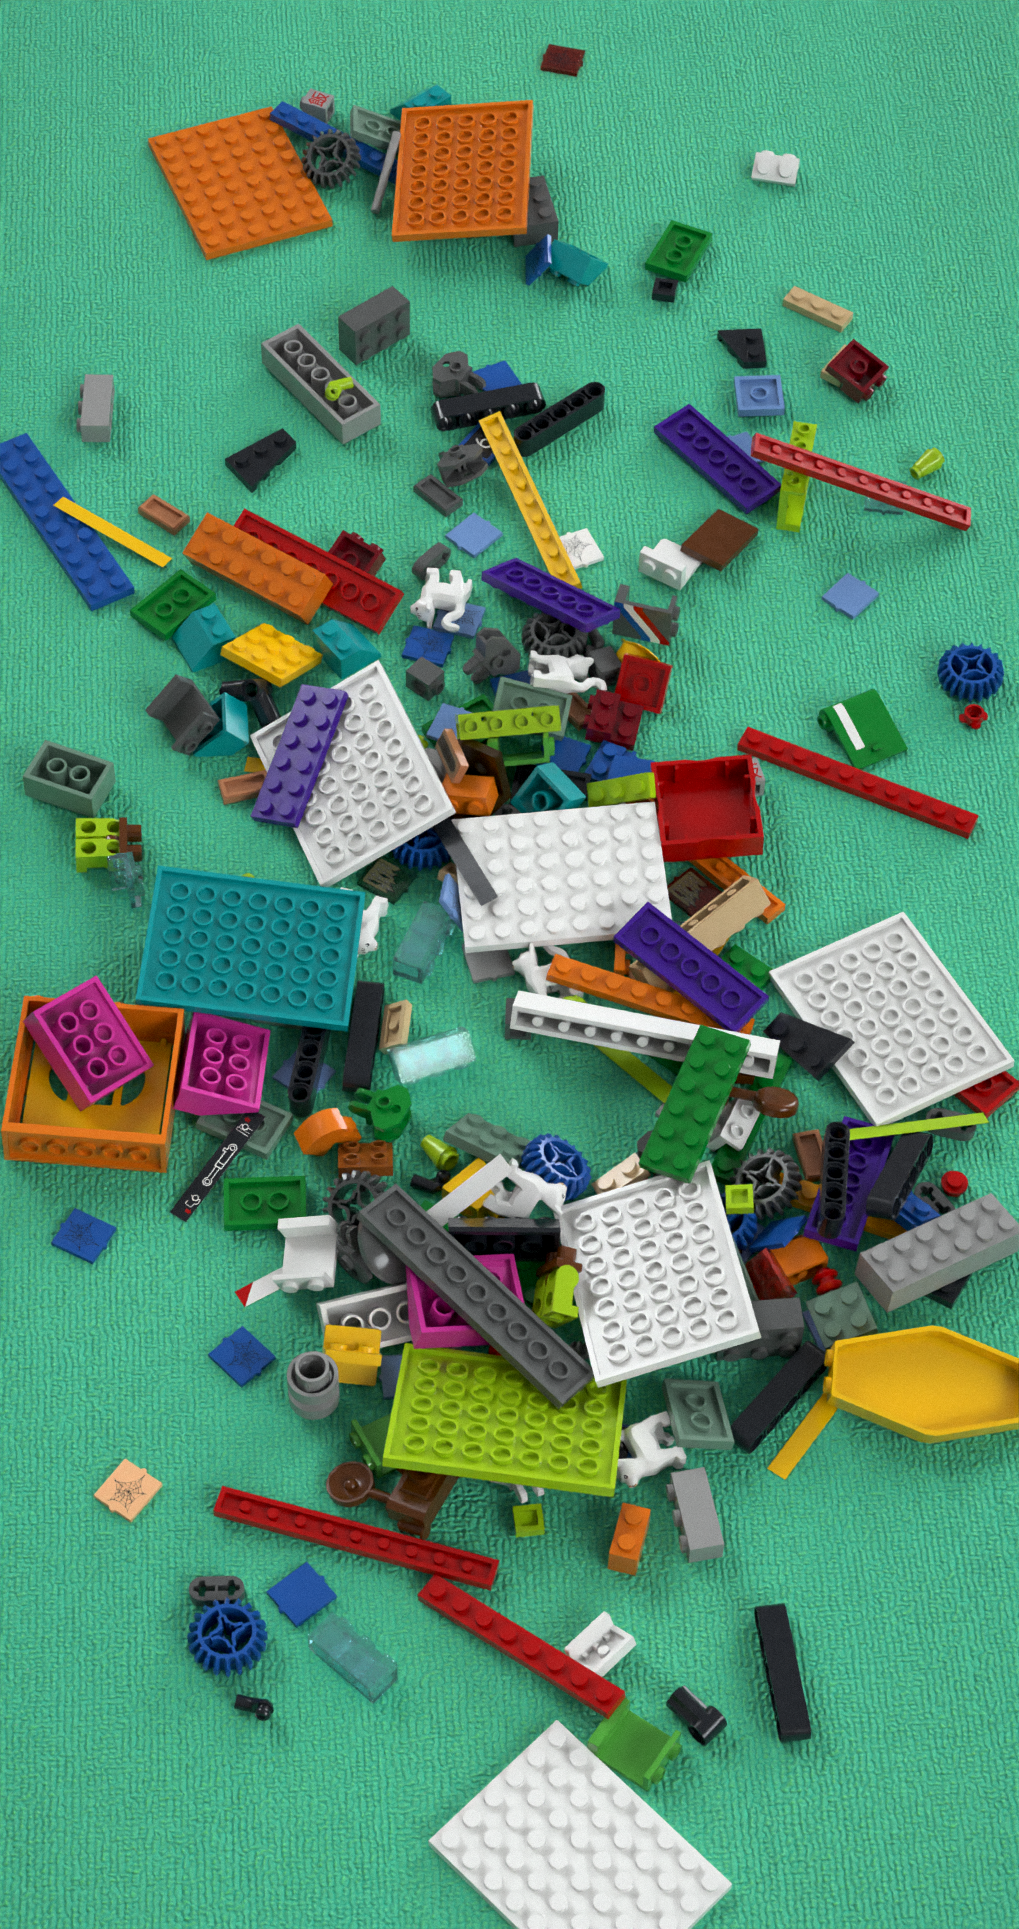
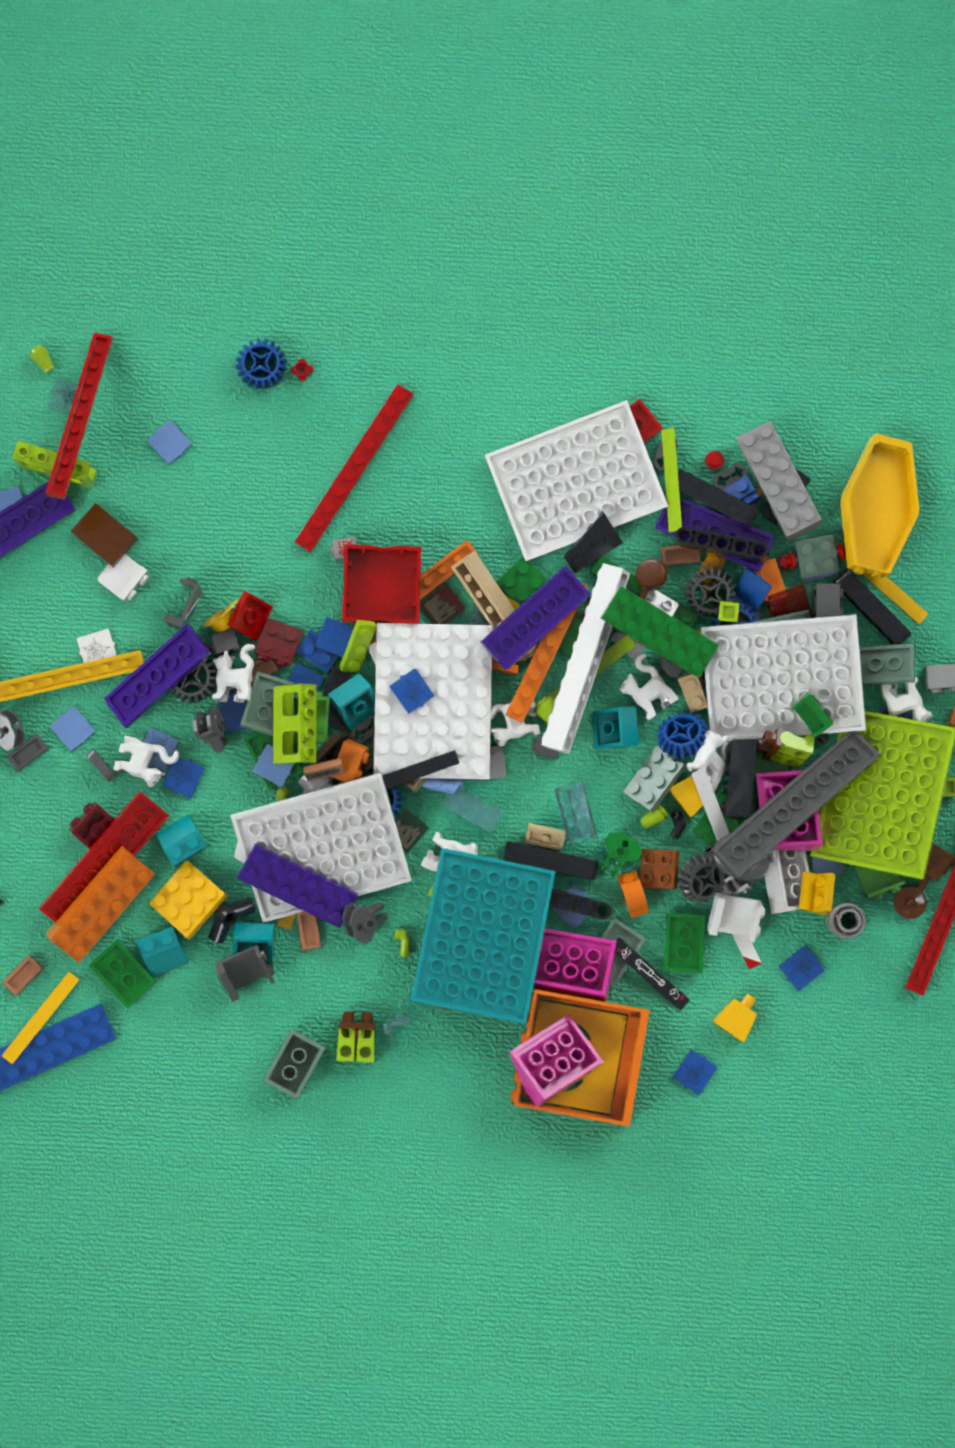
camera: 80 degrees left, 30 degrees up
light nougat piece [94,1459,163,1522] -> none
dark grey brick [406,656,445,701] -> none
green door [817,689,908,770] -> none
none -> dark grey hinge [342,902,387,944]
none -> blue piece [389,668,435,714]
none -> teal slope [592,707,639,749]
none -> white animal [619,653,679,720]
none -> yellow torso [712,994,757,1043]
none -> green panel [791,691,833,738]

